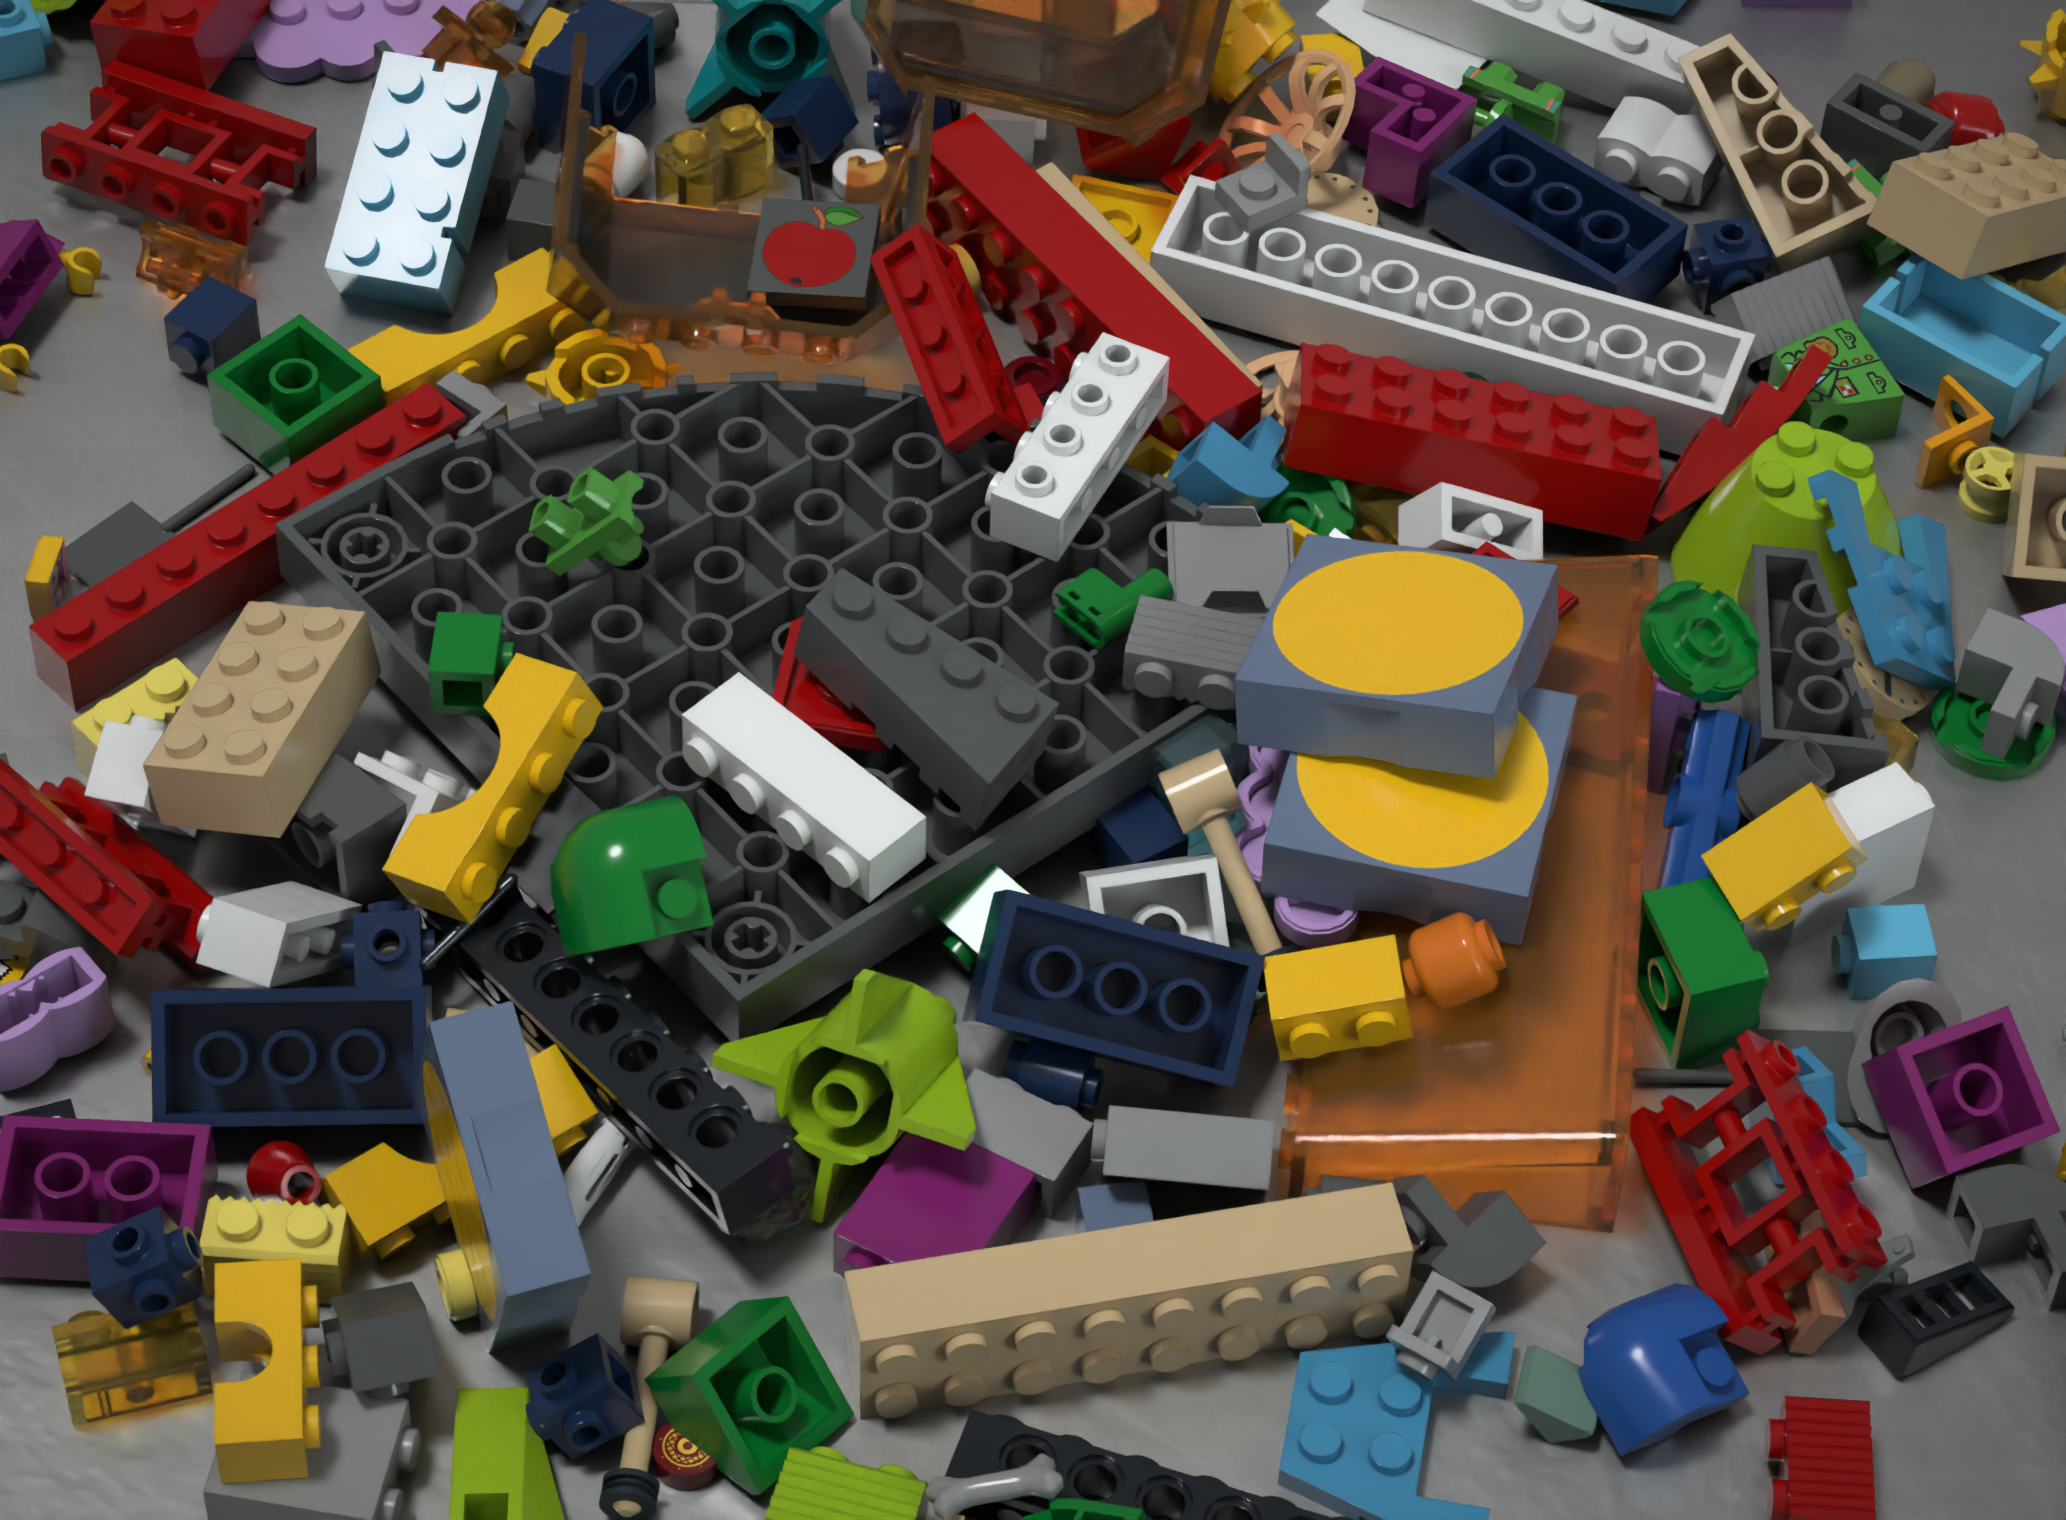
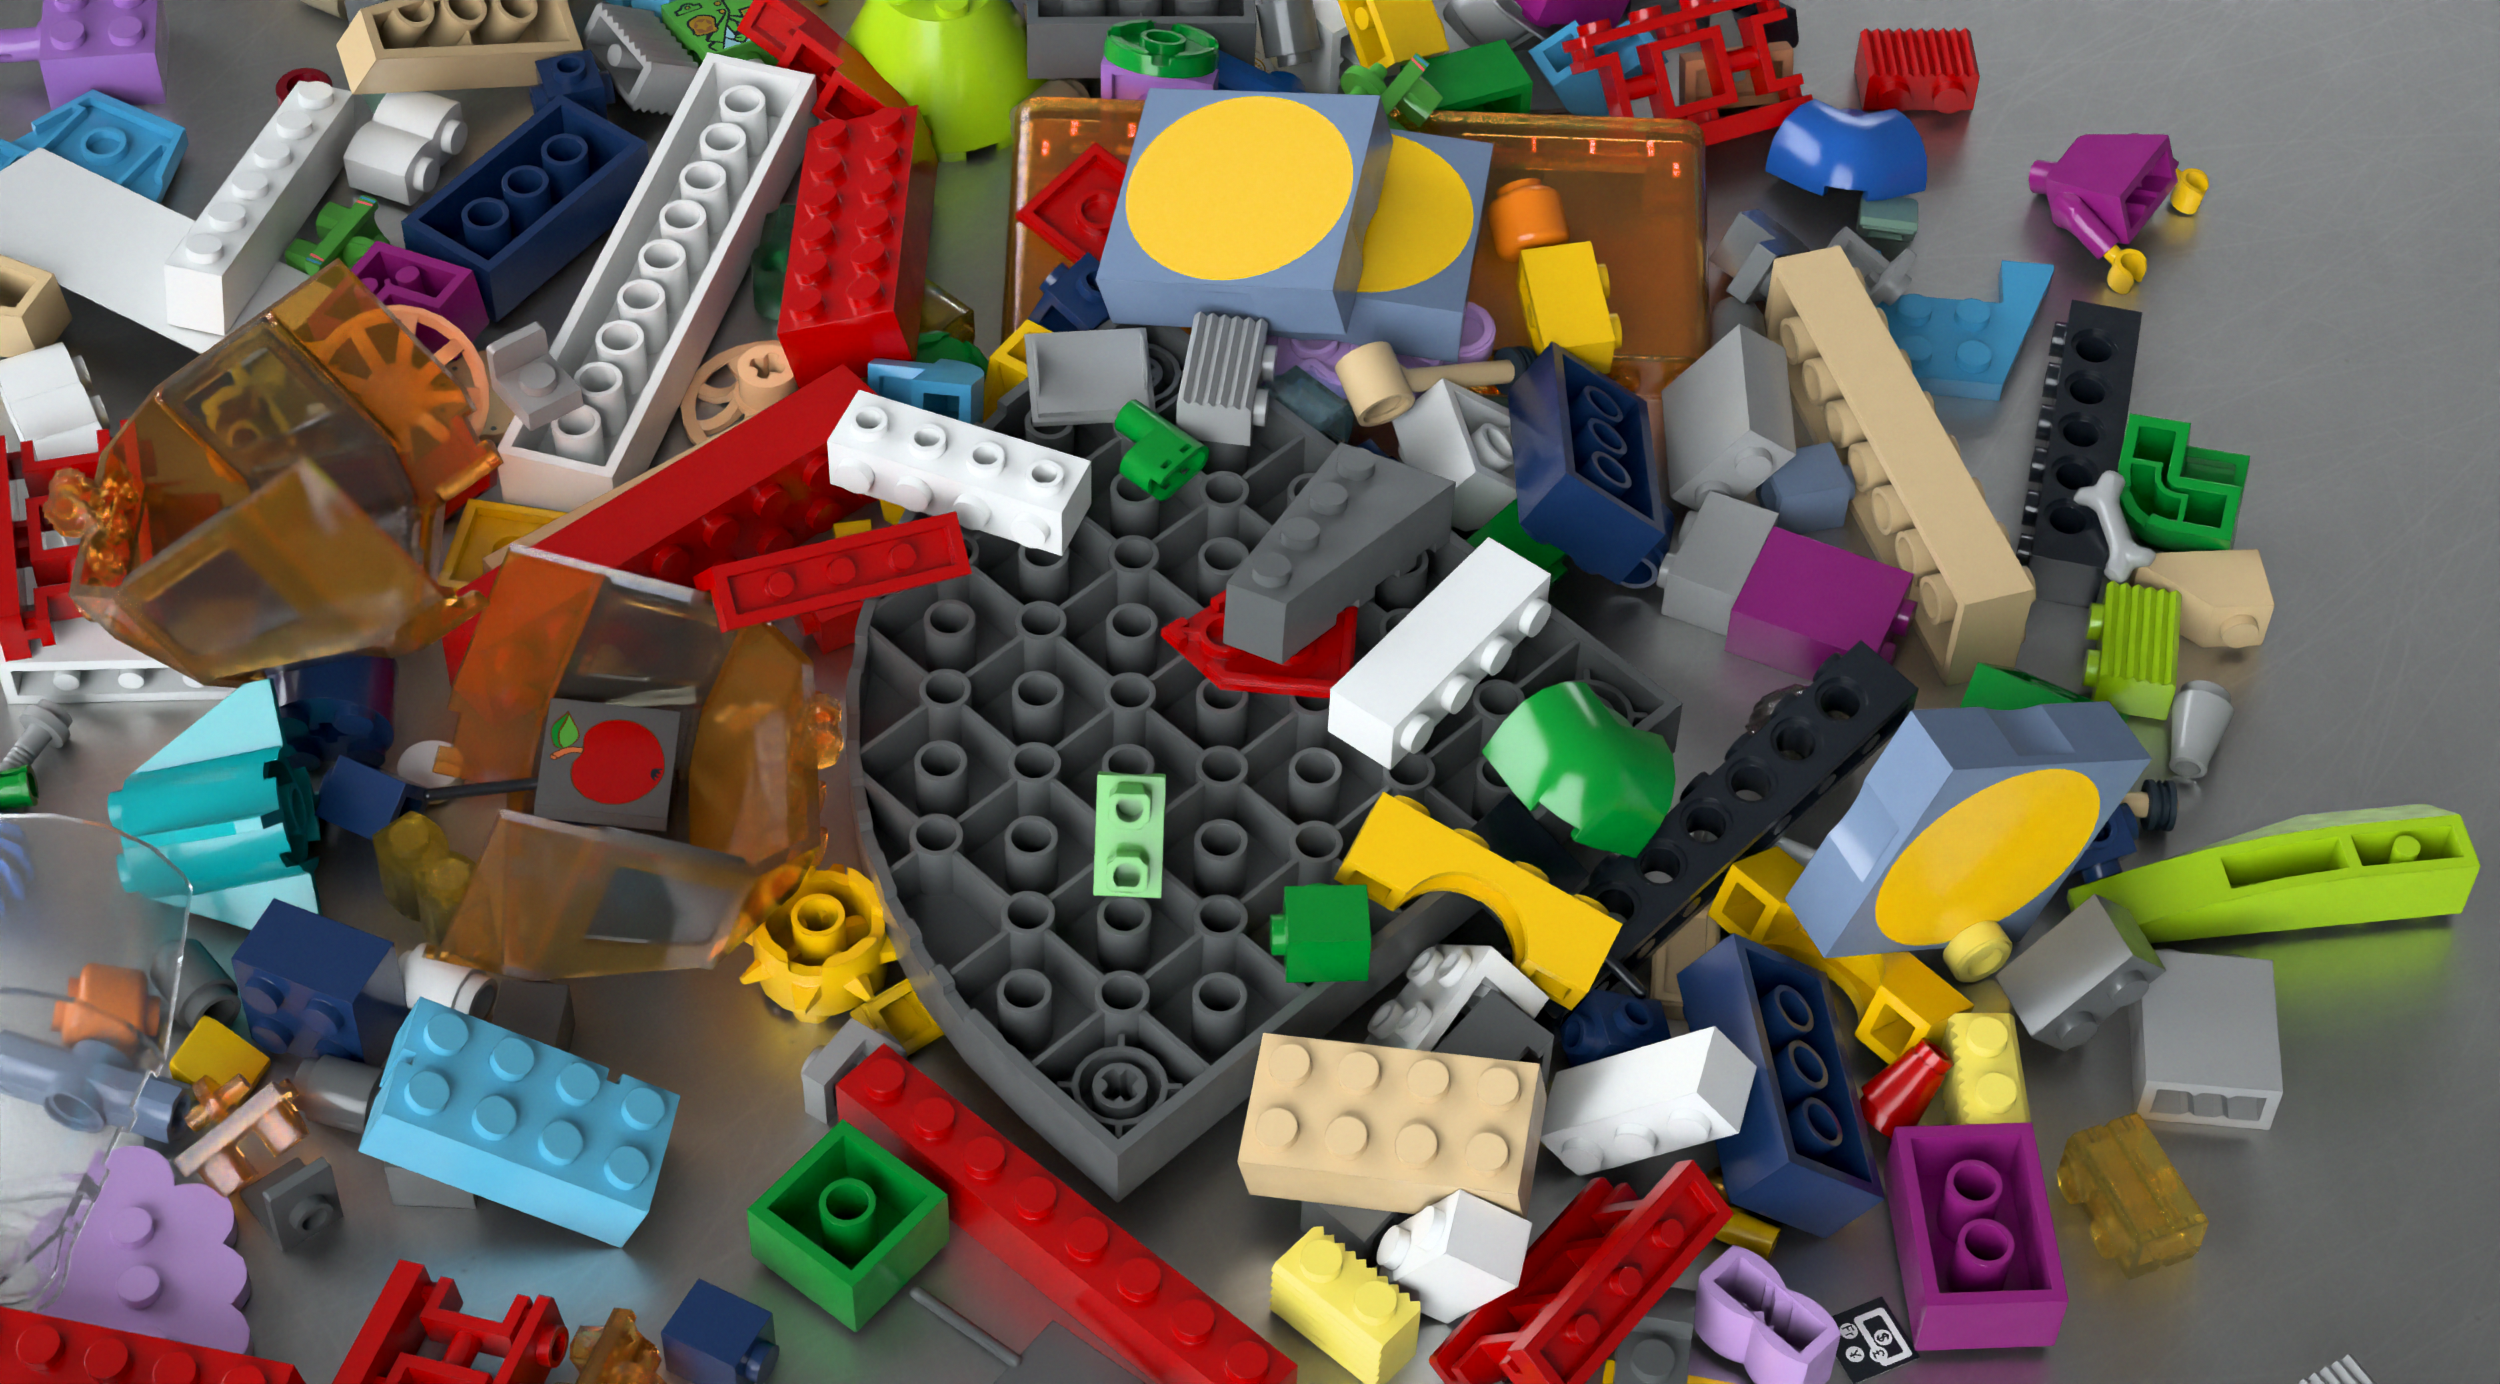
camera: 95 degrees left, 0 degrees up
dark blue brick [84,1206,204,1330] -> none
yellow arch [214,1258,321,1484] -> none
yellow arch [347,247,586,408] -> none
lime brick [711,968,976,1223] -> none
white brick [1398,482,1543,563] -> none
none -> bright green hips [1340,53,1443,131]

